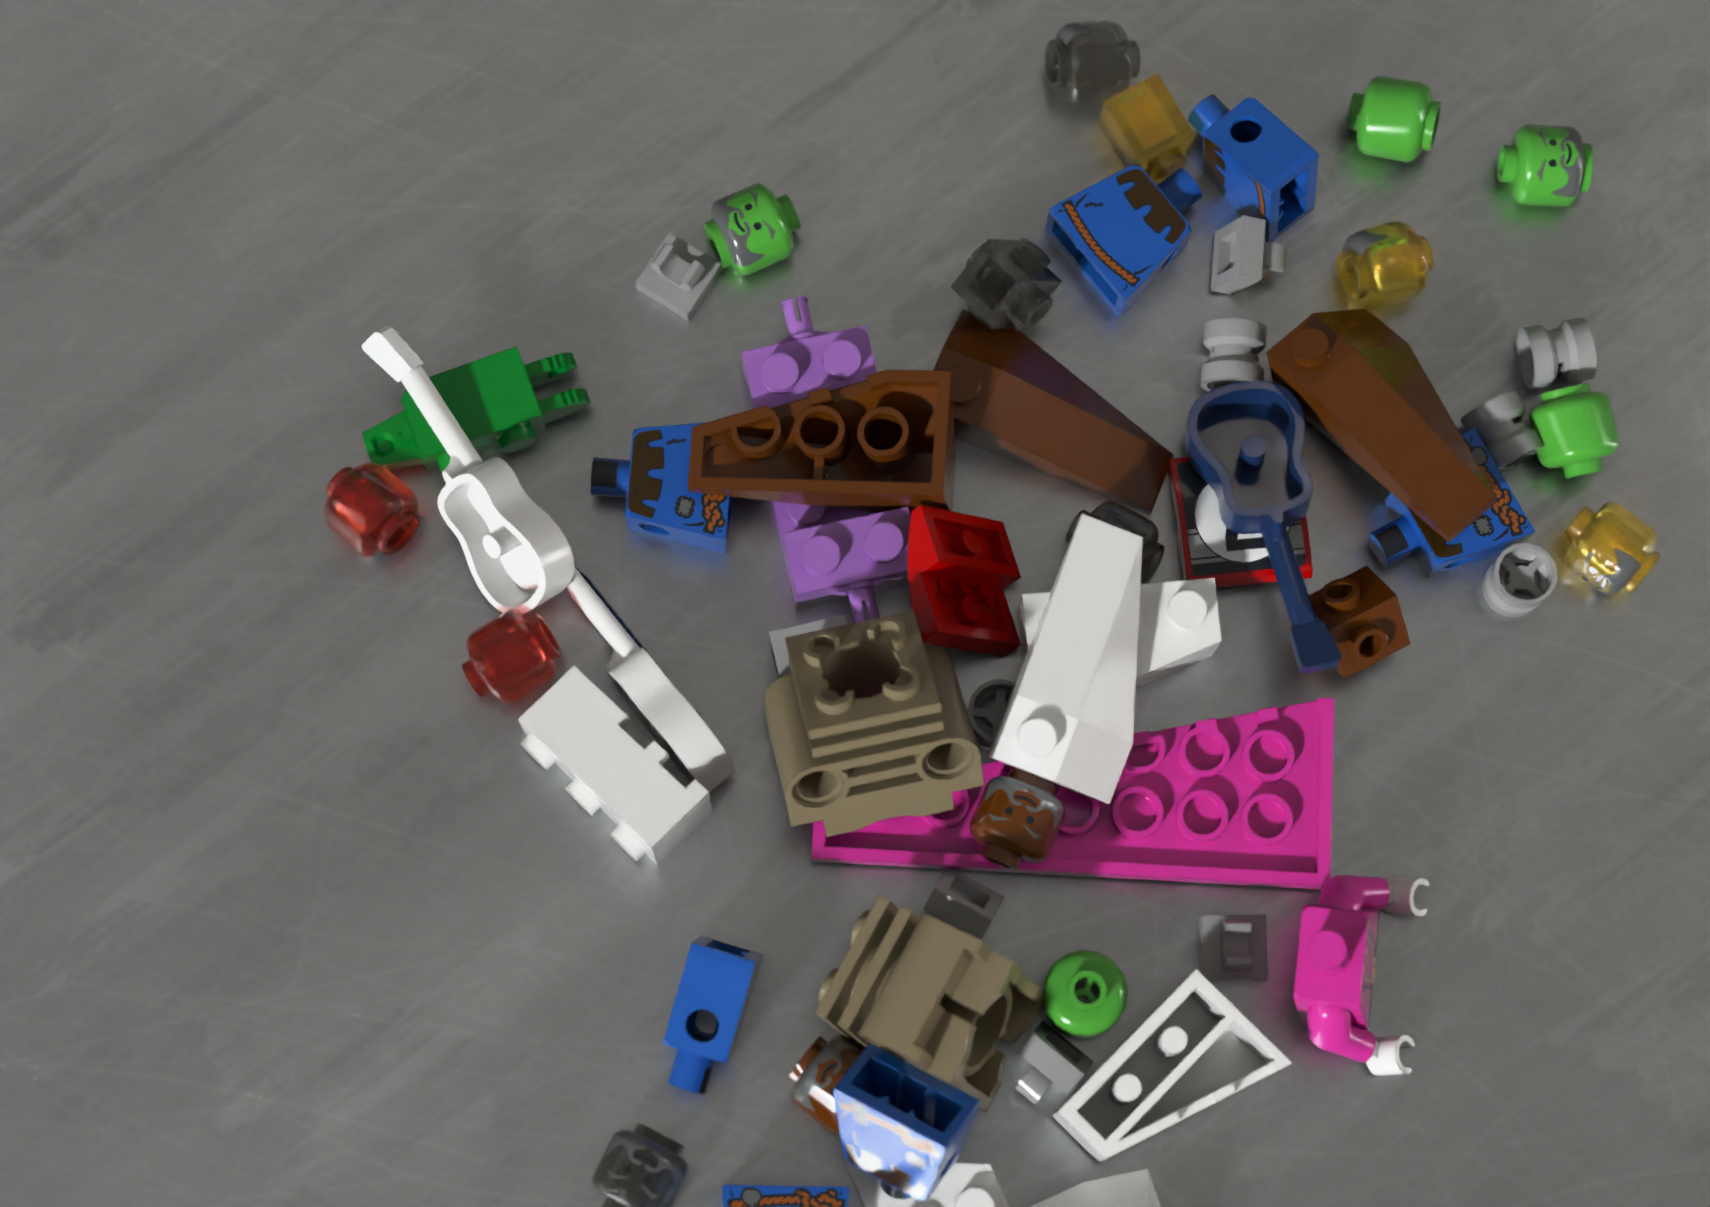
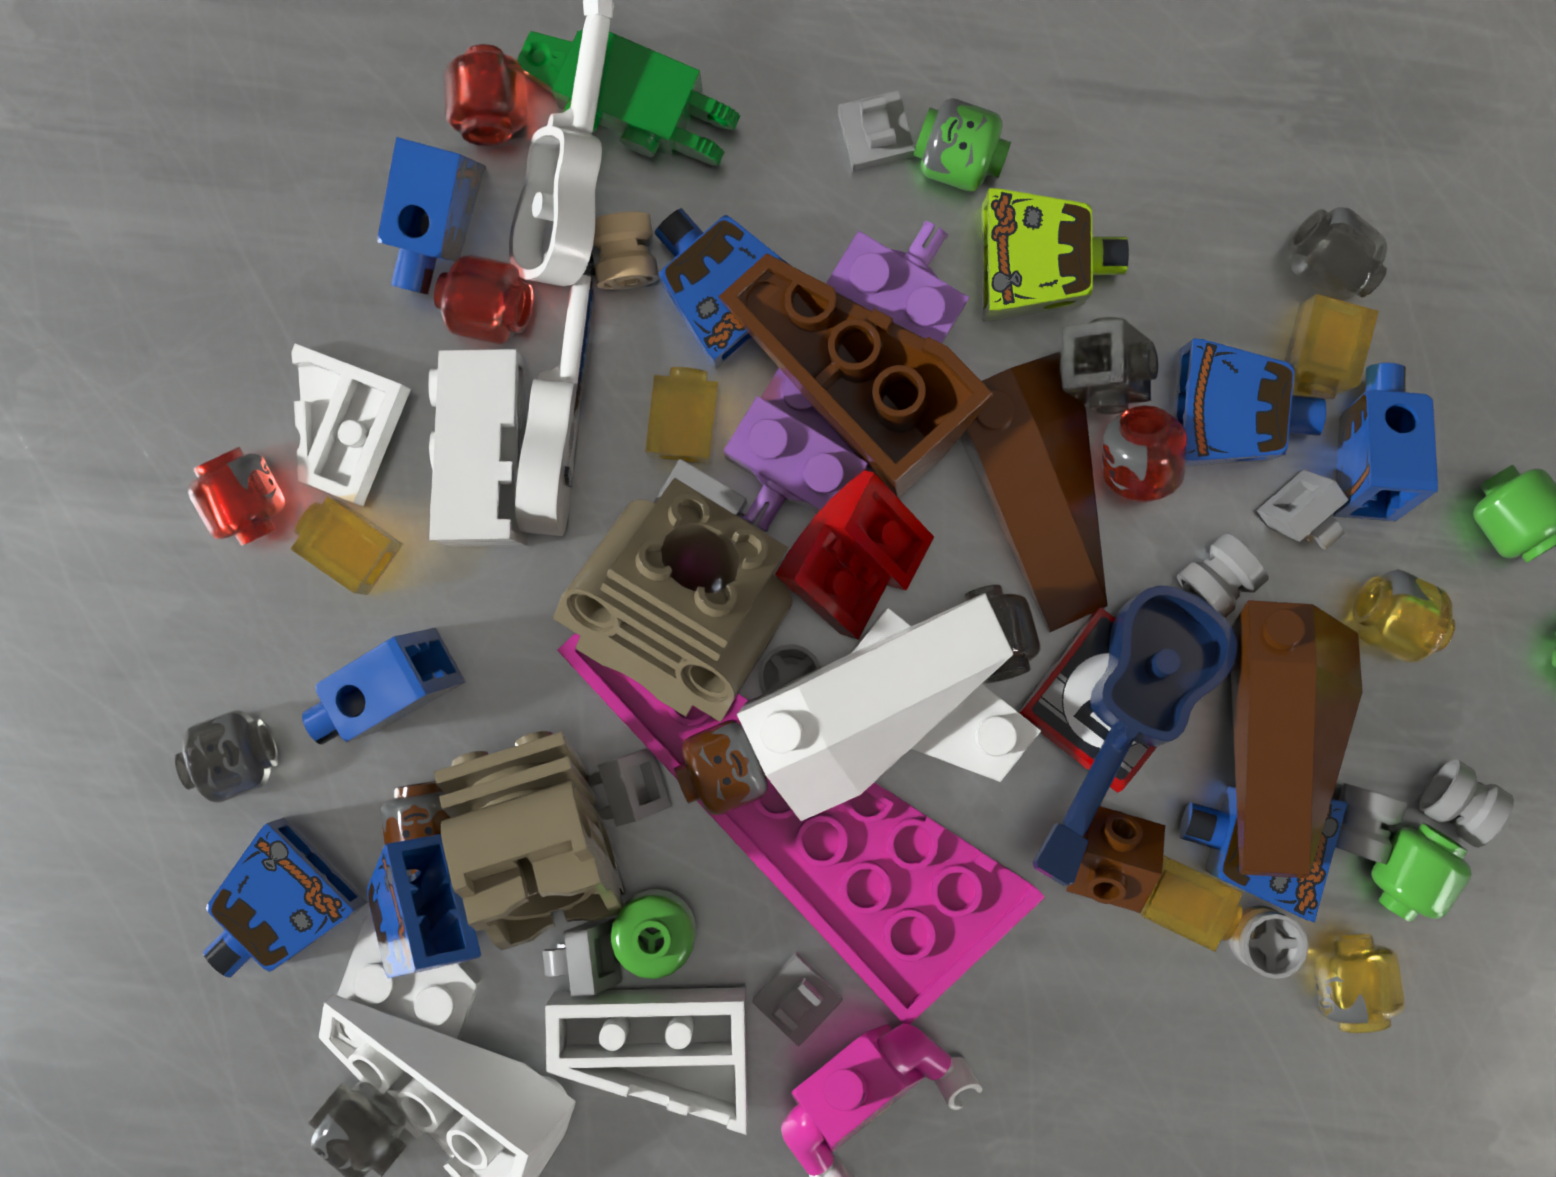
camera: 50 degrees right, 10 degrees up
none -> clear red head [188,447,285,546]
none -> white wing [291,343,411,506]
none -> clear yellow brick [291,496,403,595]
none -> blue torso [378,137,485,295]
none -> tan wheel [593,211,659,290]
none -> clear yellow brick [645,367,720,465]
none -> lime torso [982,188,1129,321]
none -> clear red head [1101,405,1188,503]
none -> clear yellow brick [1137,855,1243,952]

